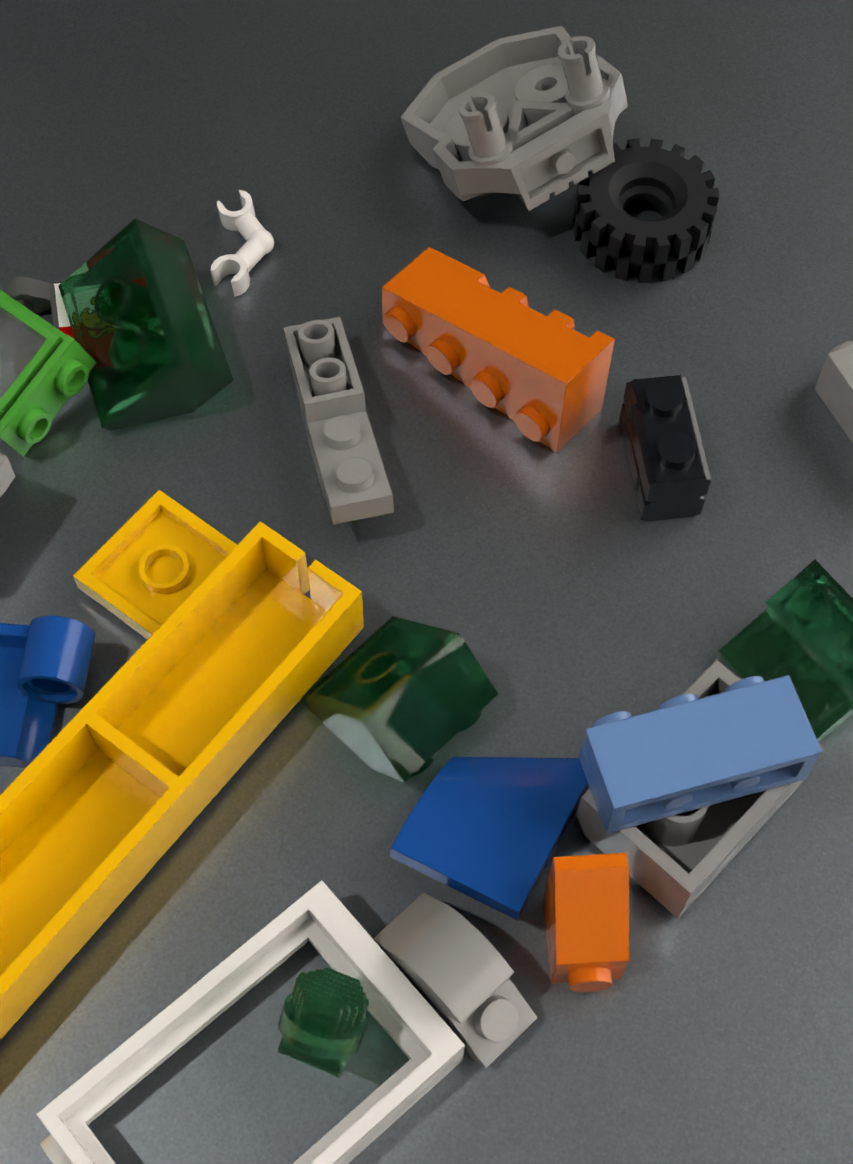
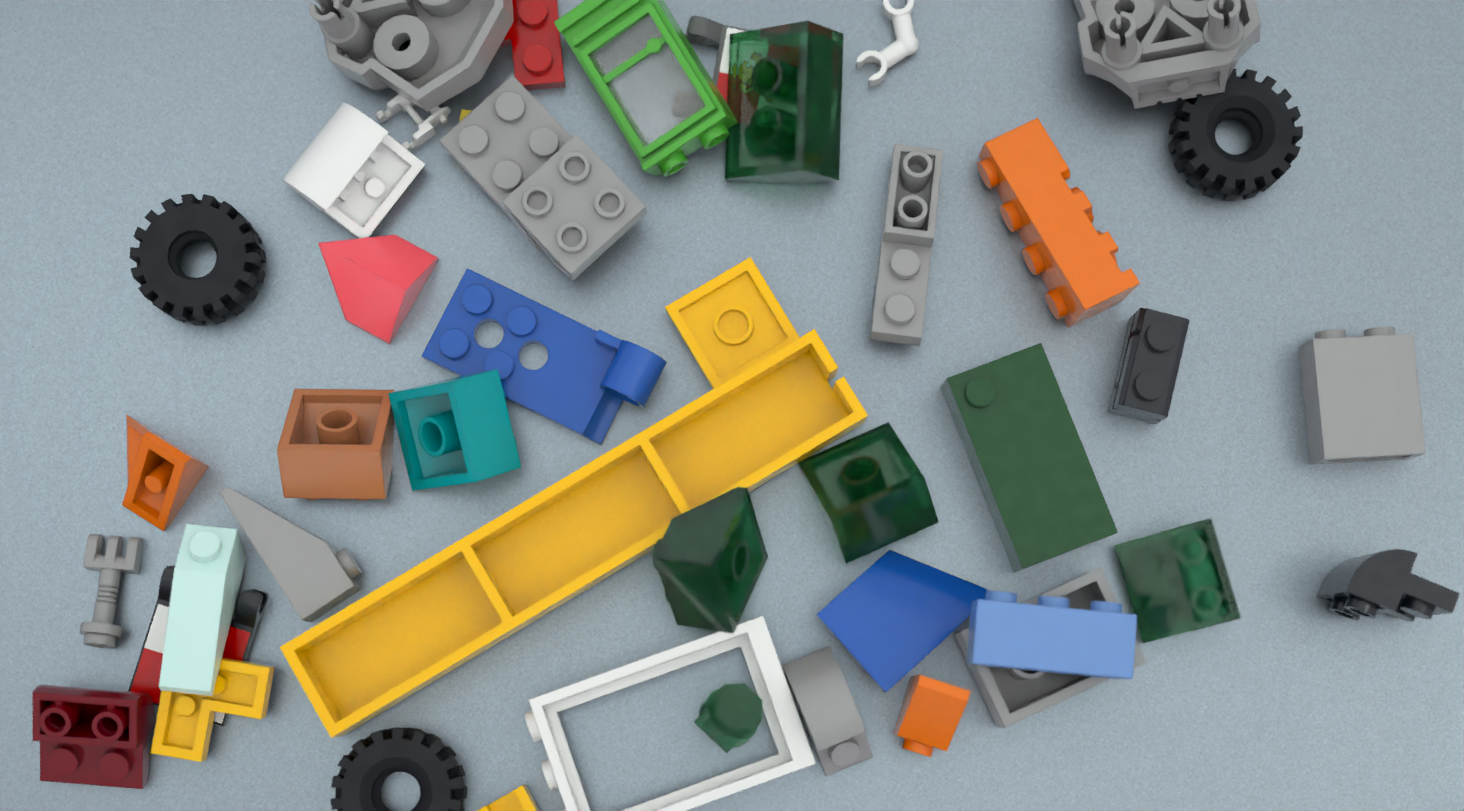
camera: 20 degrees right, 20 degrees up
none -> clear green slope [653,487,768,634]
none -> dark green brick [940,343,1118,573]

